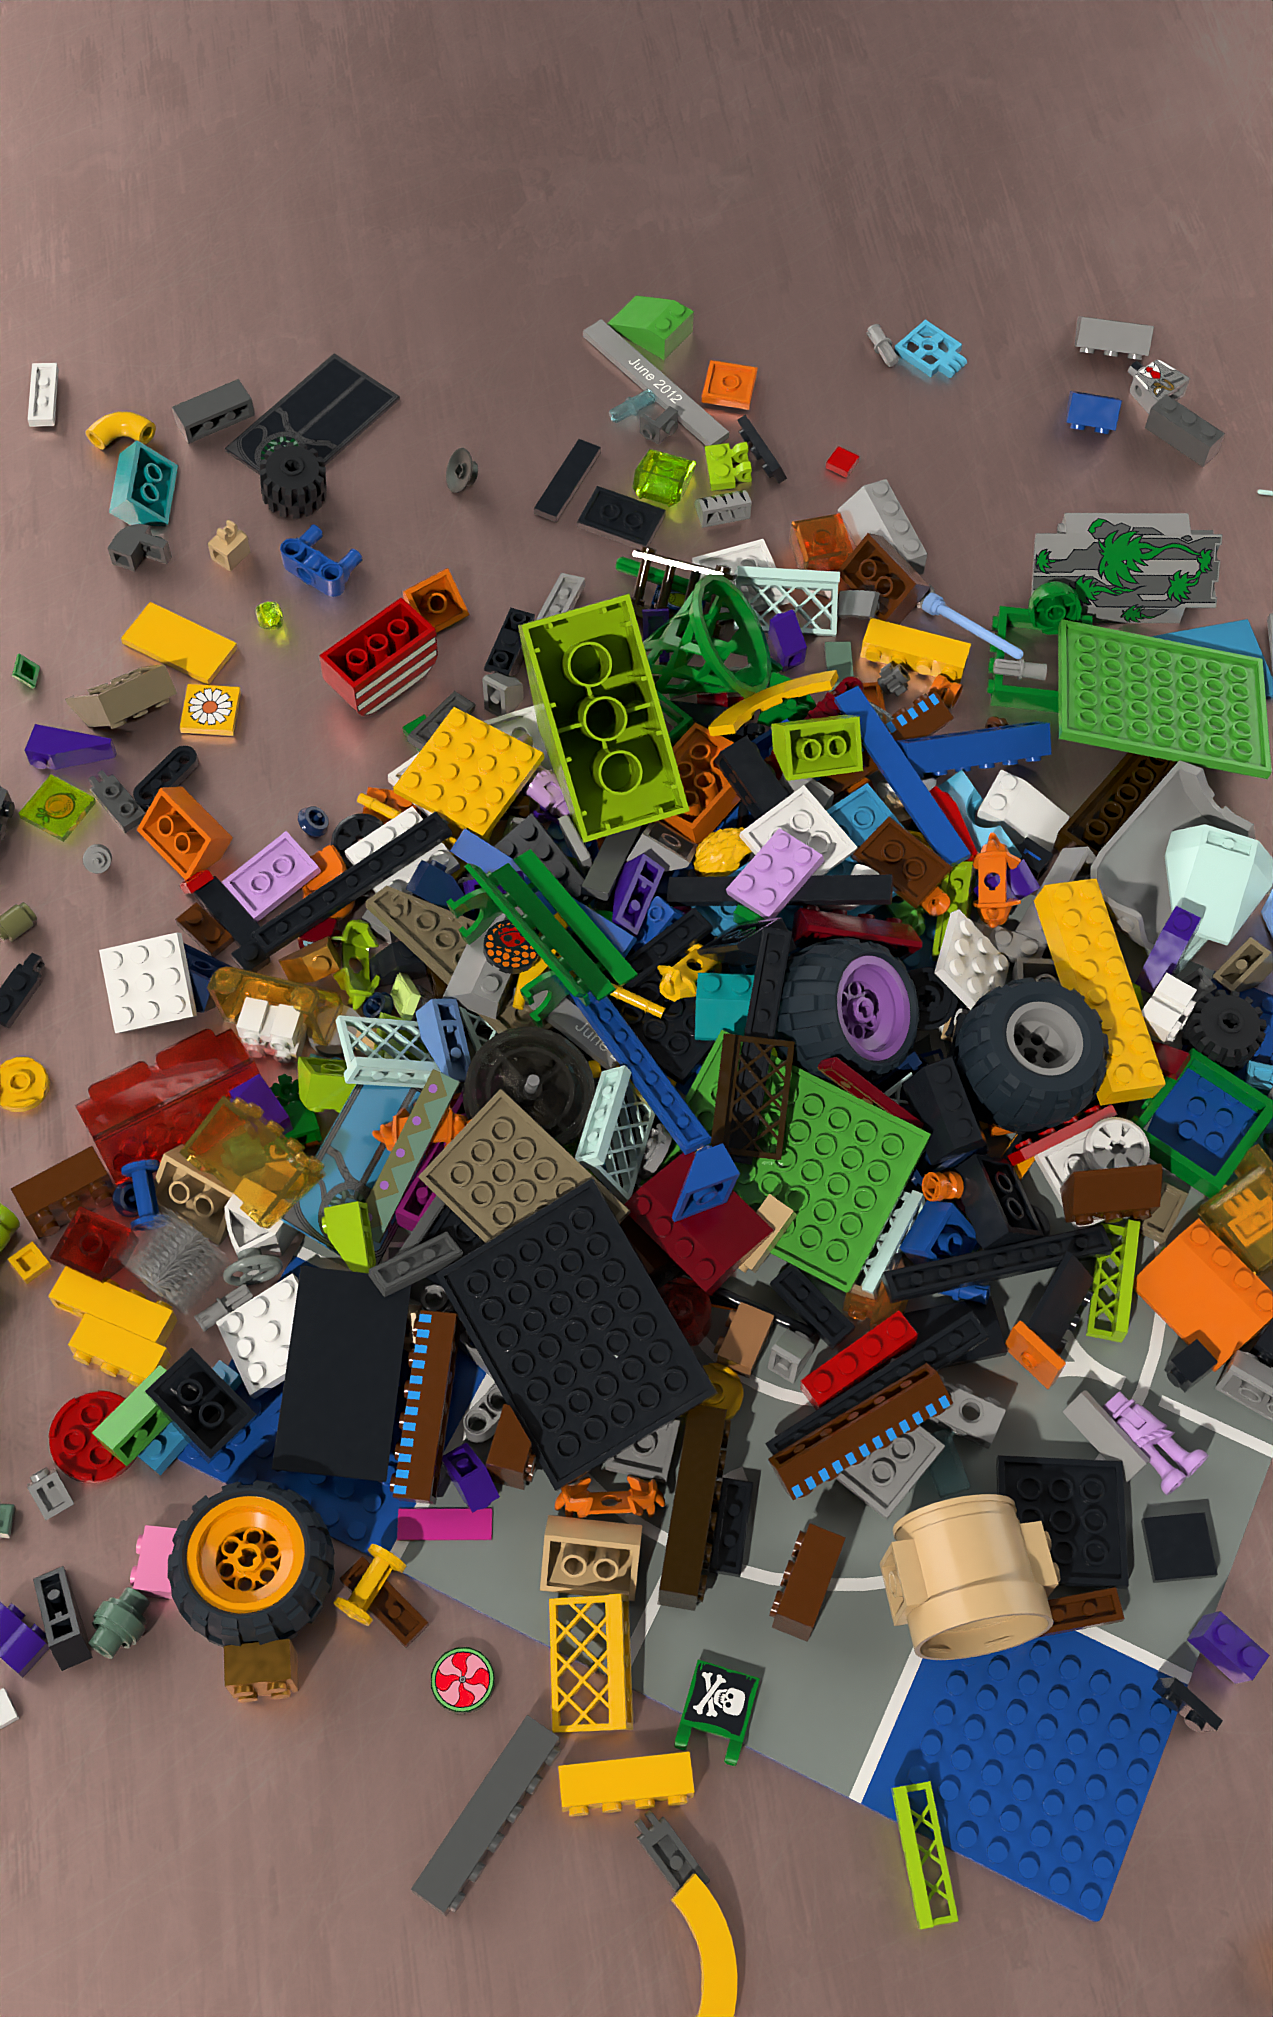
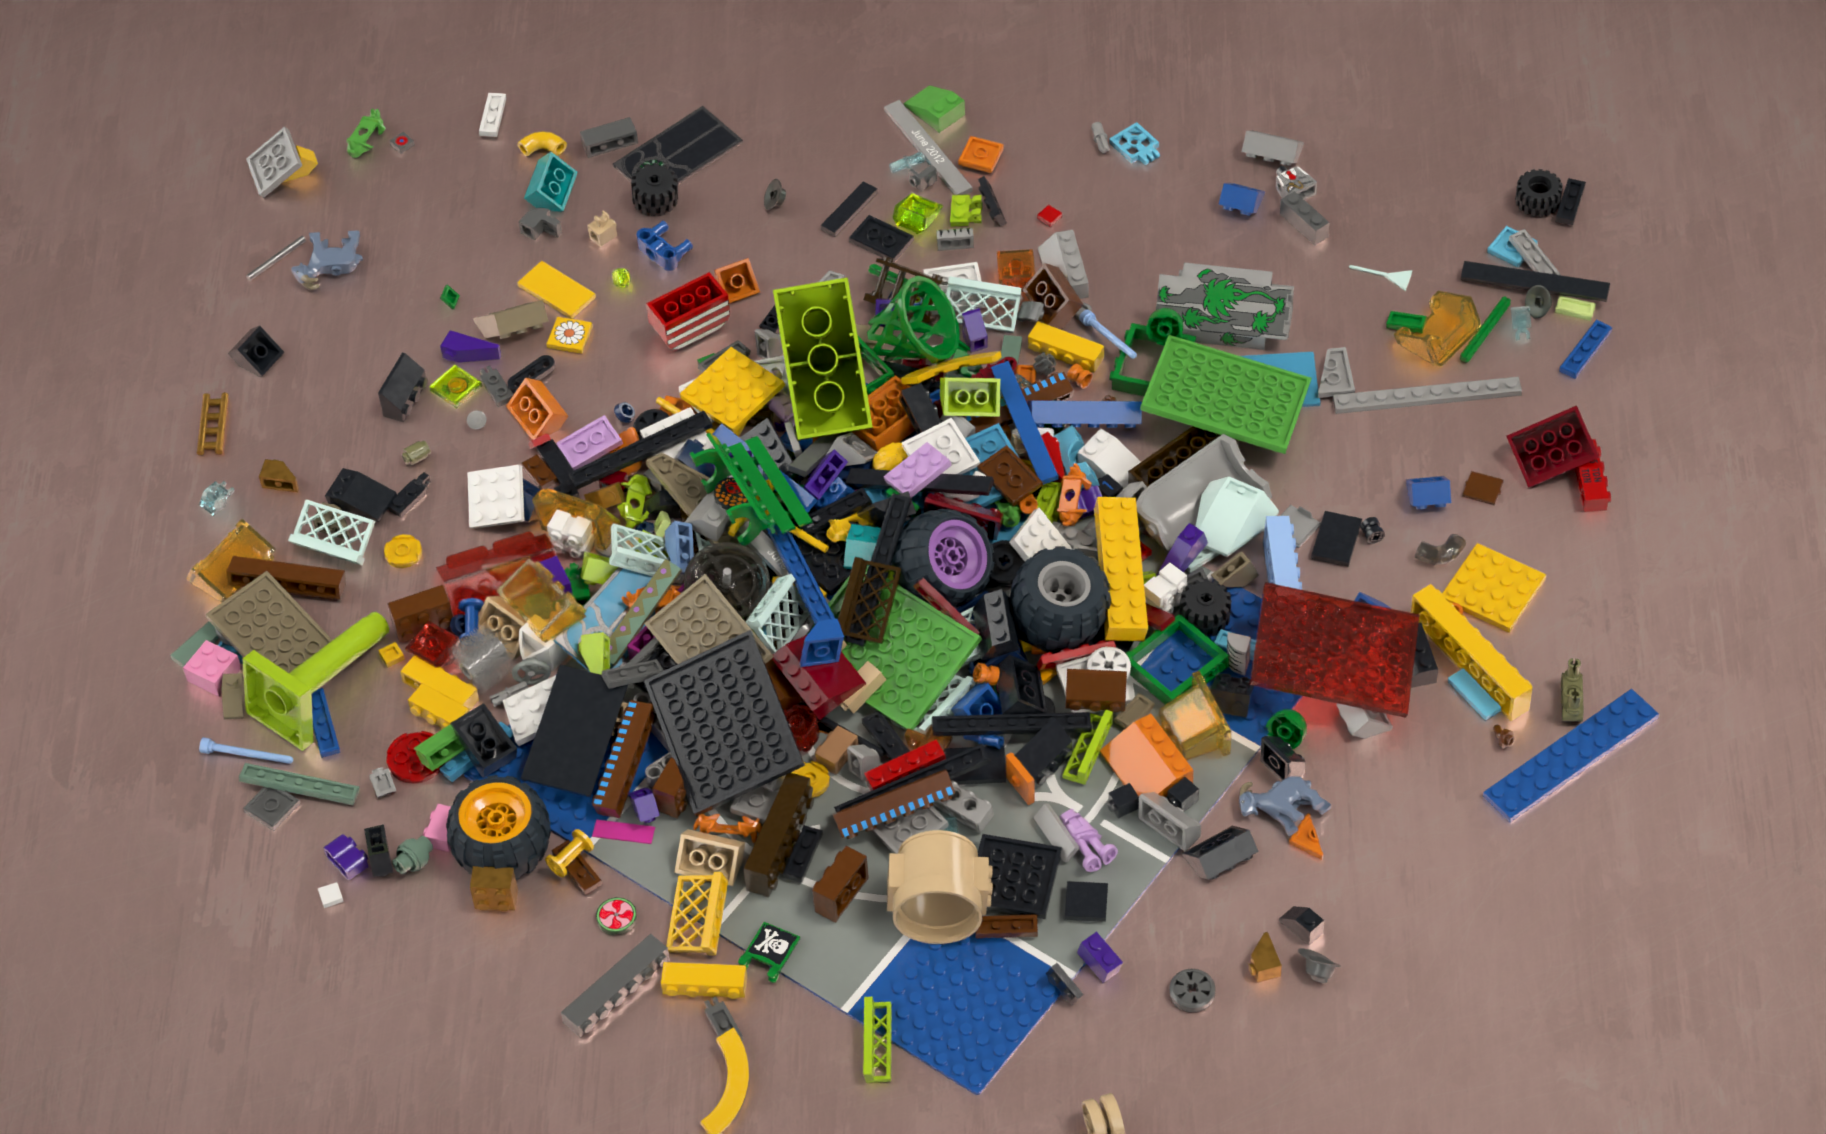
camera: 15 degrees right, 10 degrees down
light grey axle [993,659,1047,681] -> none

